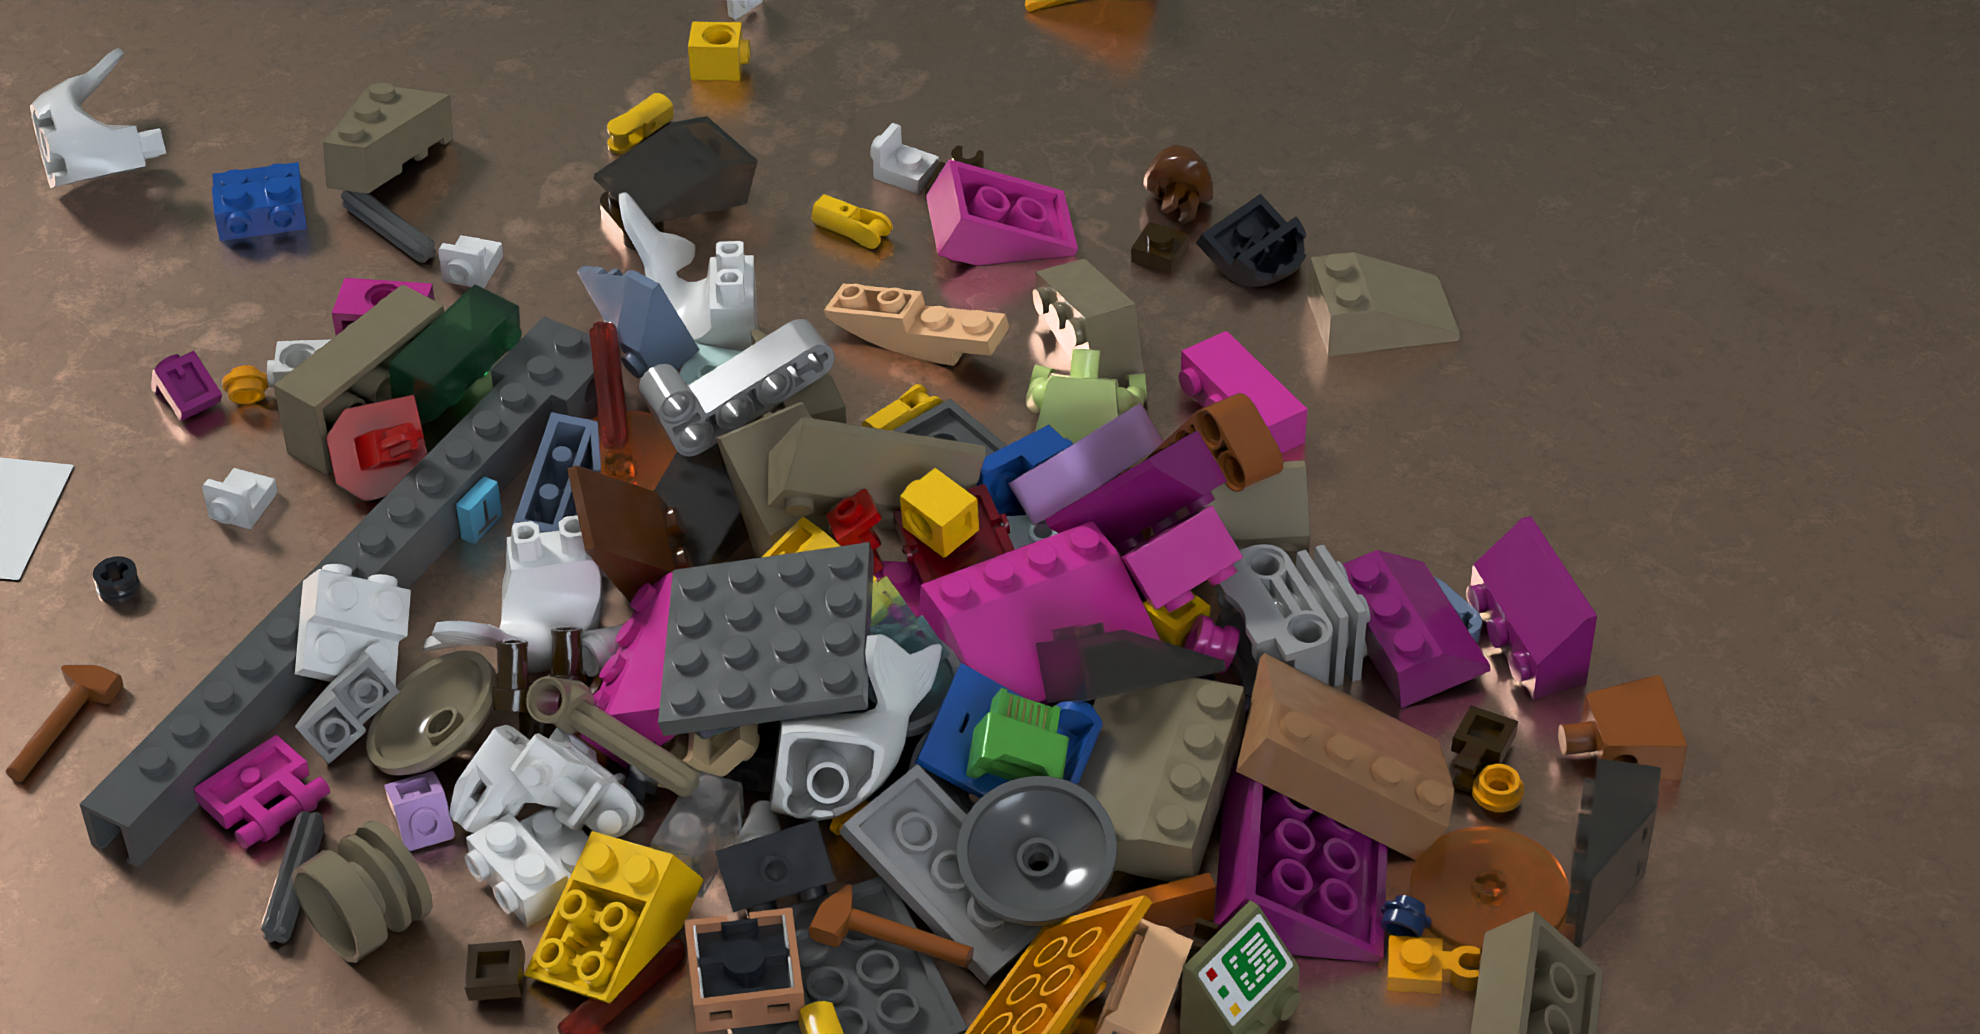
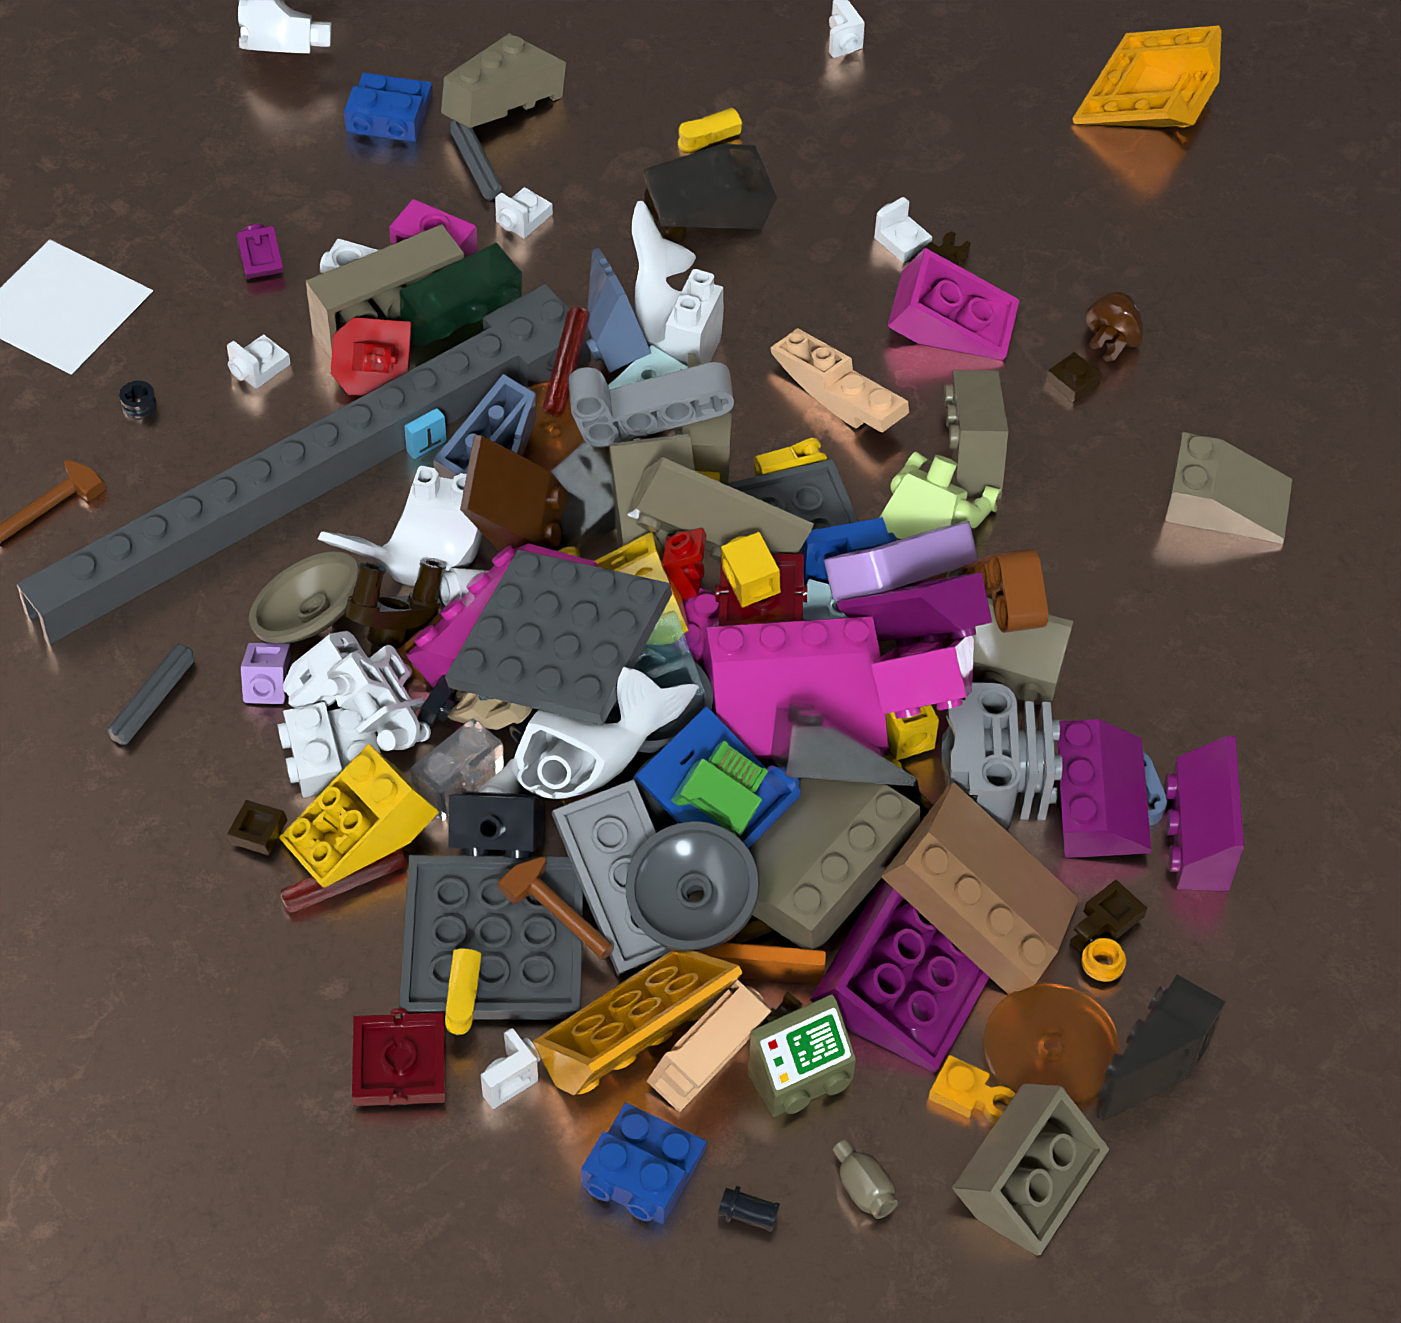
camera: 20 degrees right, 10 degrees up
dark pink plate [193,734,331,849] -> none
light orange plate [222,365,269,404] -> none
dark tan wheel [292,821,433,963] -> none
white plate [295,564,411,685] -> none
light grey slope [295,652,400,764] -> none
dark tan axle [526,677,700,797] -> none
piece [684,908,805,1033] -> none
yellow brick [688,21,751,81] -> none
yellow bar [811,194,893,249] -> none
dark pink brick [1178,331,1308,453] -> none
dark pink wheel [1183,614,1240,675] -> none
black slope [1196,194,1306,287] -> none
dark blue plate [1380,895,1432,937] -> none
dark orange torso [1558,675,1688,781] -> none

